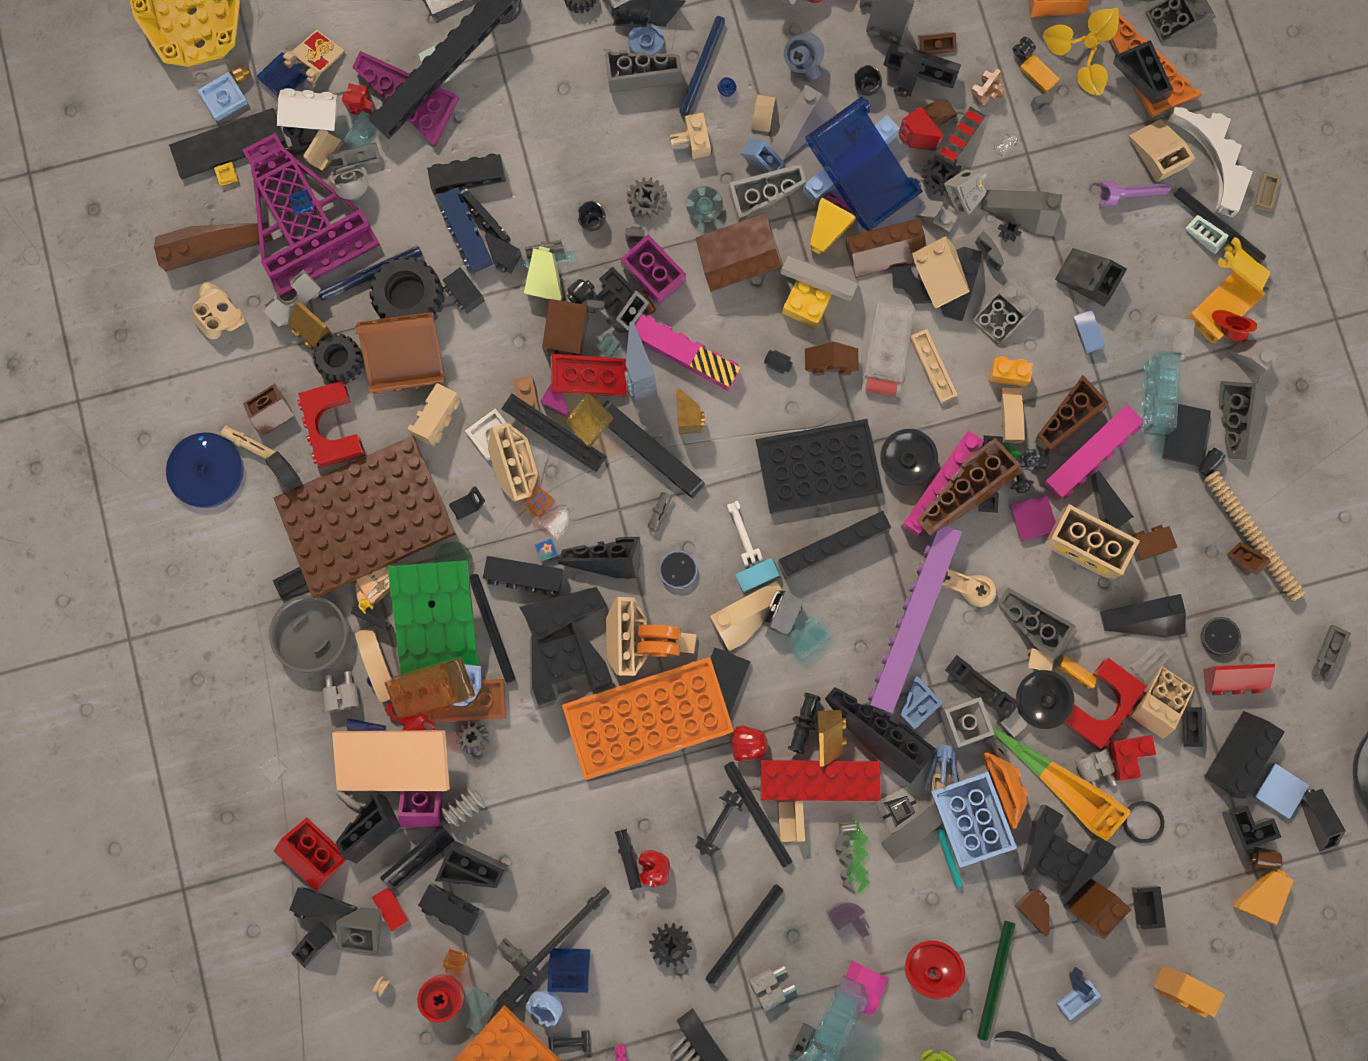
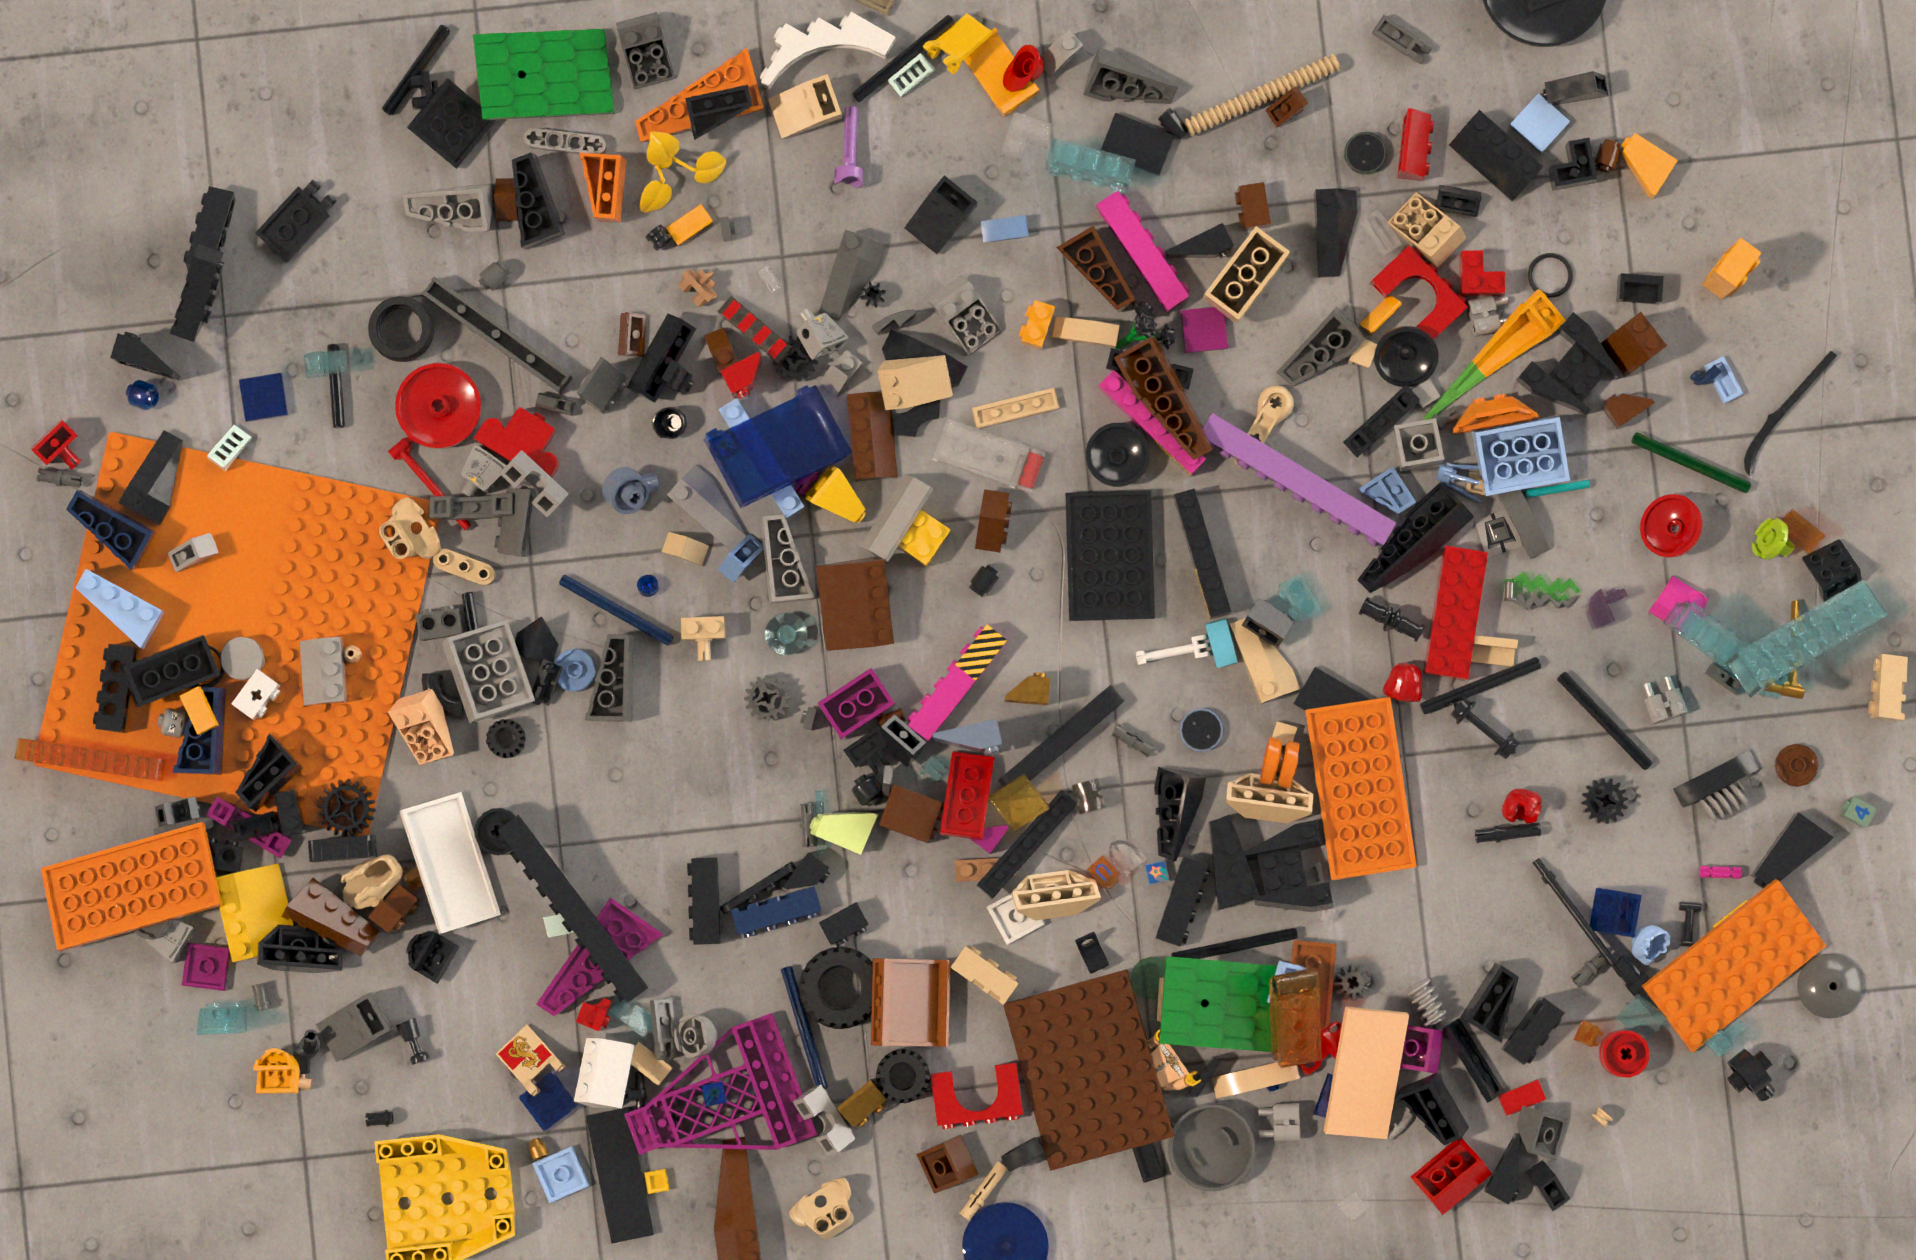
camera: 85 degrees left, 5 degrees up
black hair [578,201,606,232] -> none
pearl gold slope [818,710,846,766] -> none
none -> clear smoke wheel [1071,778,1106,815]

